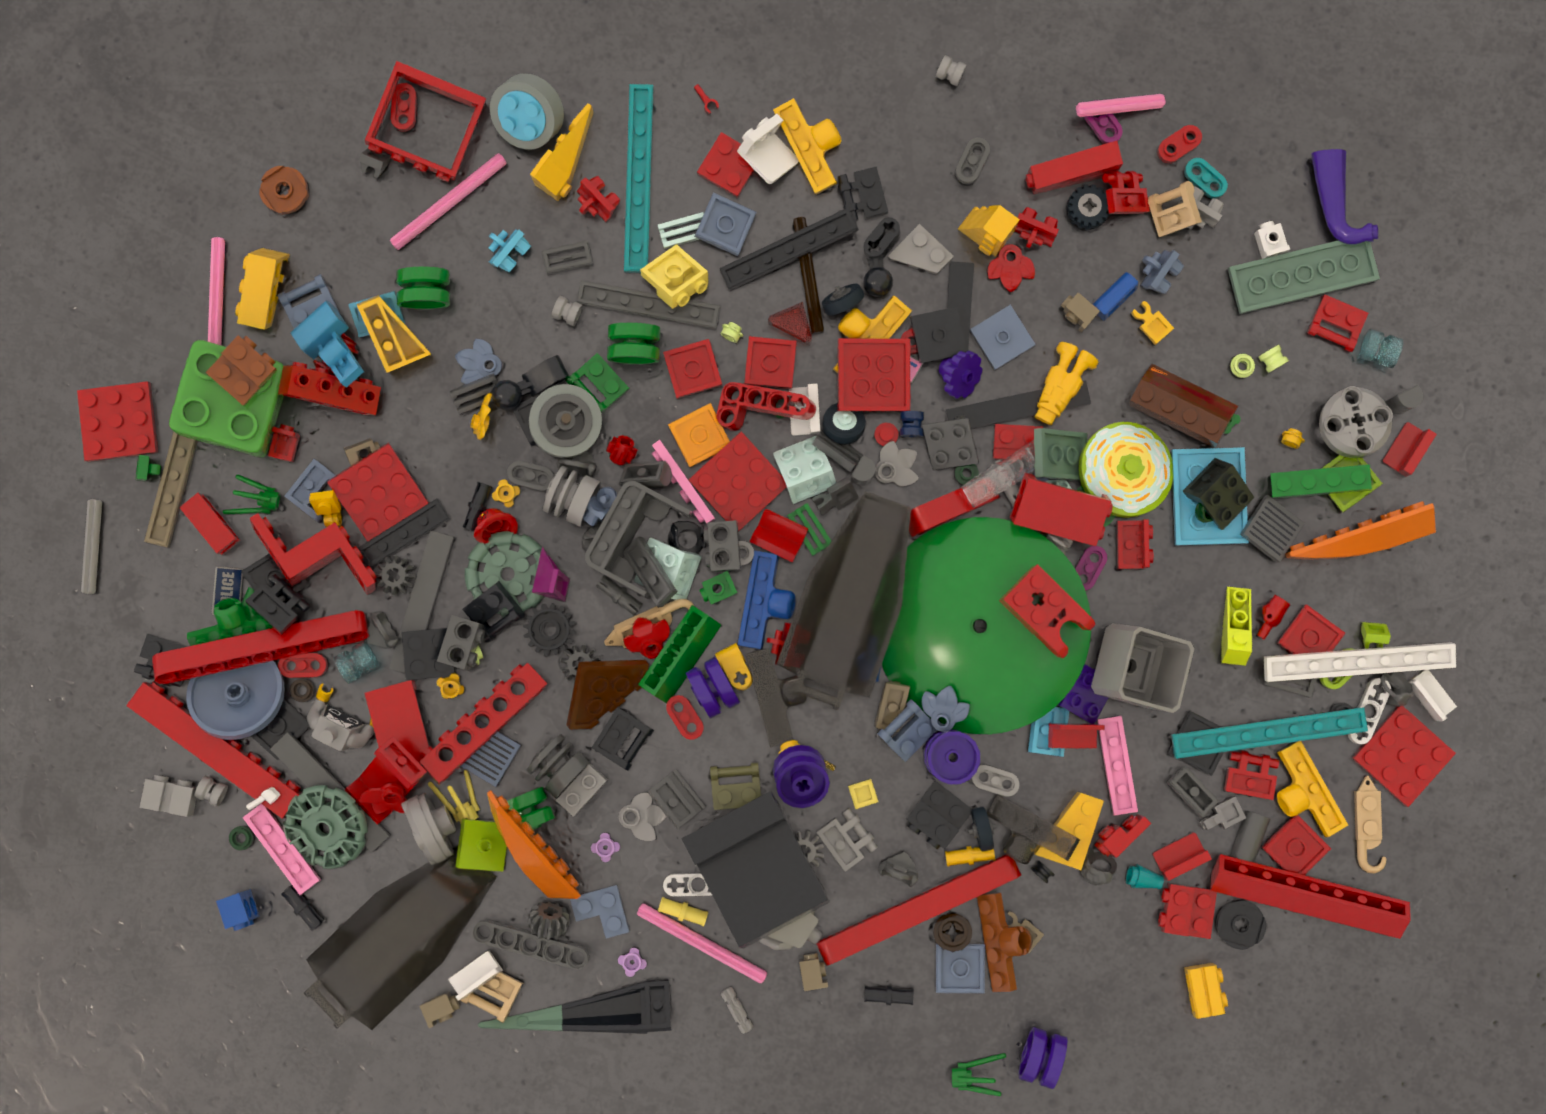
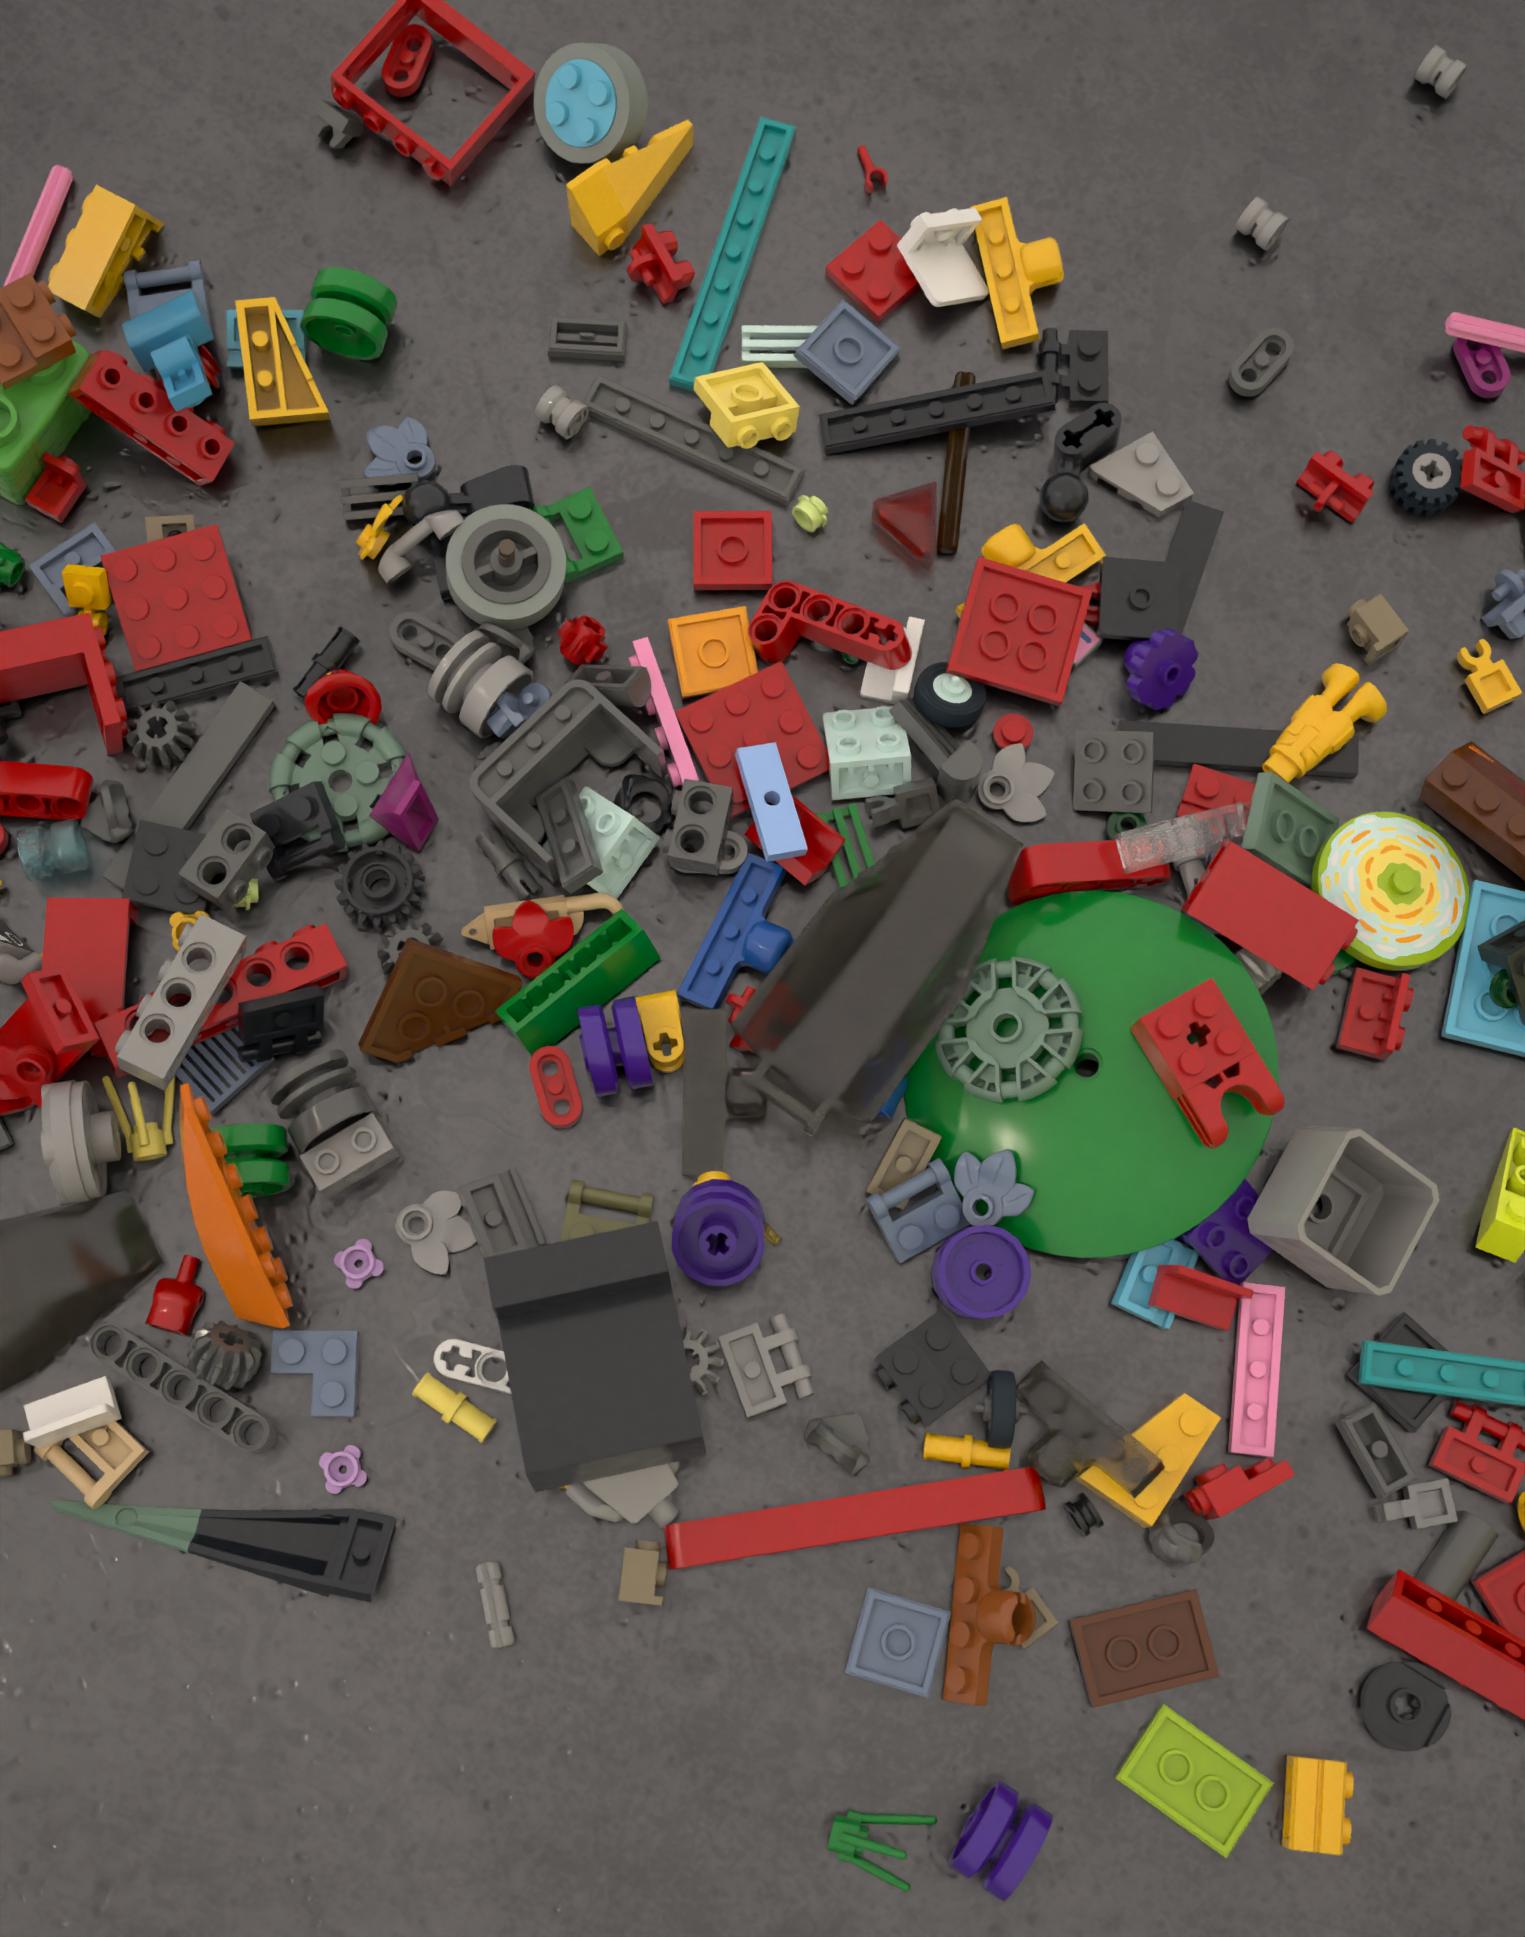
camera: 10 degrees right, 10 degrees down
dark orange plate [259,166,309,215] -> none
bright pink axle [390,153,506,250] -> none
lime plate [455,819,507,872] -> none
medium azure hips [488,229,531,272] -> none
yellow plate [492,479,520,508] -> none
black plate [591,707,654,771] -> none
green wheel [607,323,660,364] -> none
bright pink axle [637,903,767,983] -> none
green brick [699,571,738,605] -> none
red plate [744,336,797,389] -> none
black wheel [822,283,864,315] -> none
light yellow tile [848,779,878,809] -> none
black pin [864,986,914,1006] -> none
dark blue wheel [900,411,924,438] -> none
dark brown gear [933,913,972,953] -> none
yellow wedge [958,205,1020,257] -> none
sand blue plate [970,304,1036,370] -> none
light grey plate [971,765,1019,797] -> none
red plate [987,244,1035,292] -> none
red slope [1026,141,1123,194] -> none
magenta plate [1075,546,1107,591] -> none
blue brick [1093,272,1138,321] -> none
teal cone [1126,864,1164,889] -> none
red panel [1152,832,1212,881] -> none
red plate [1158,883,1217,939] -> none
none -> light grey brick [115,914,247,1091]
none -> red piece [145,1255,204,1336]
none -> black plate [237,985,324,1063]
none -> light grey bar [379,510,464,584]
none -> light blue tile [735,742,808,862]
none -> sand green plate [934,956,1083,1103]
none -> reddish brown plate [1069,1589,1220,1708]
none -> lime tile [1114,1704,1274,1858]

